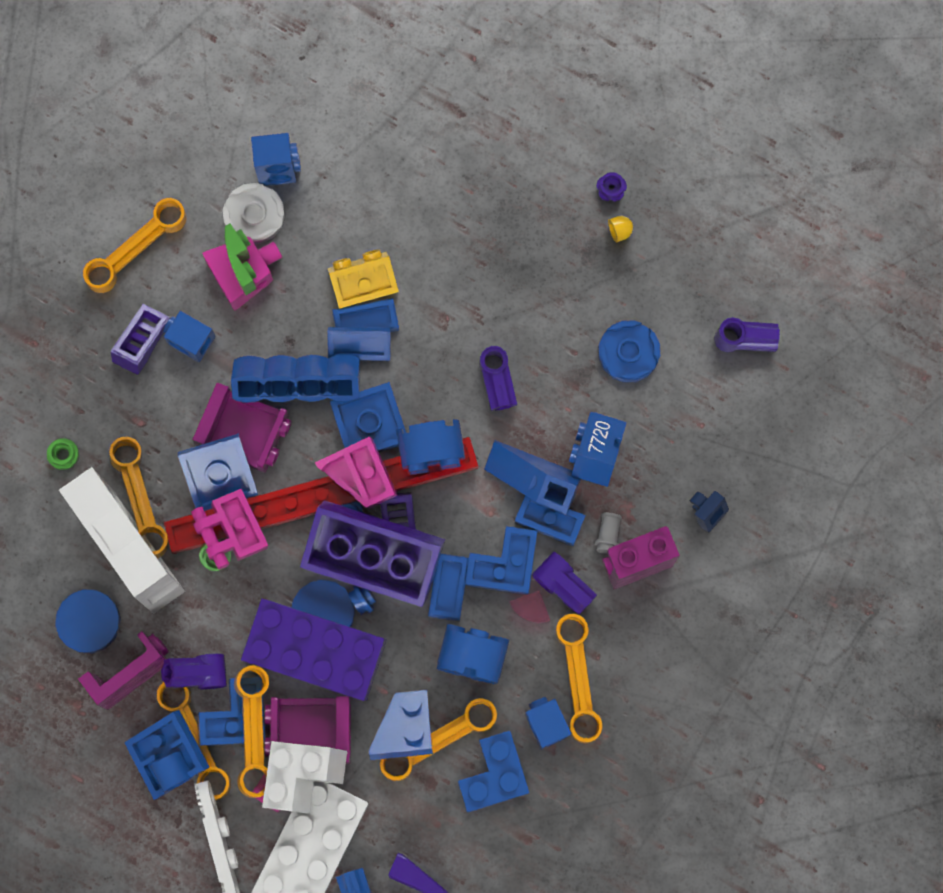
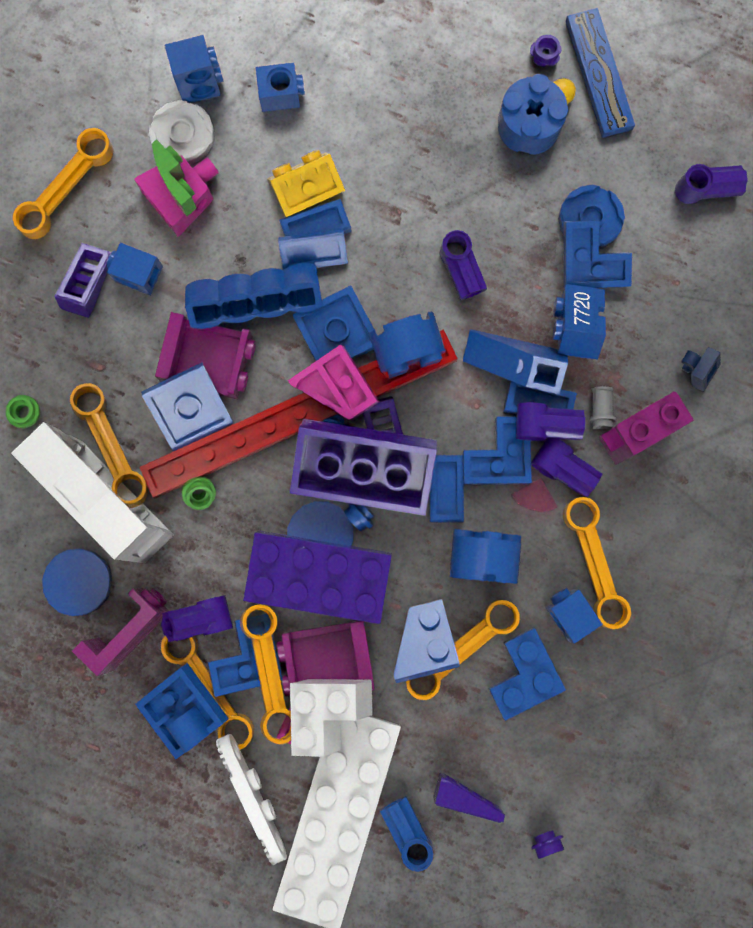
camera: 10 degrees left, 5 degrees up
dark pink plate [191,489,268,570] -> none
none -> blue brick [255,62,305,112]
none -> blue brick [498,74,568,155]
none -> dark purple piece [516,402,586,441]
none -> blue plate [564,220,632,288]
none -> blue tile [565,8,635,138]

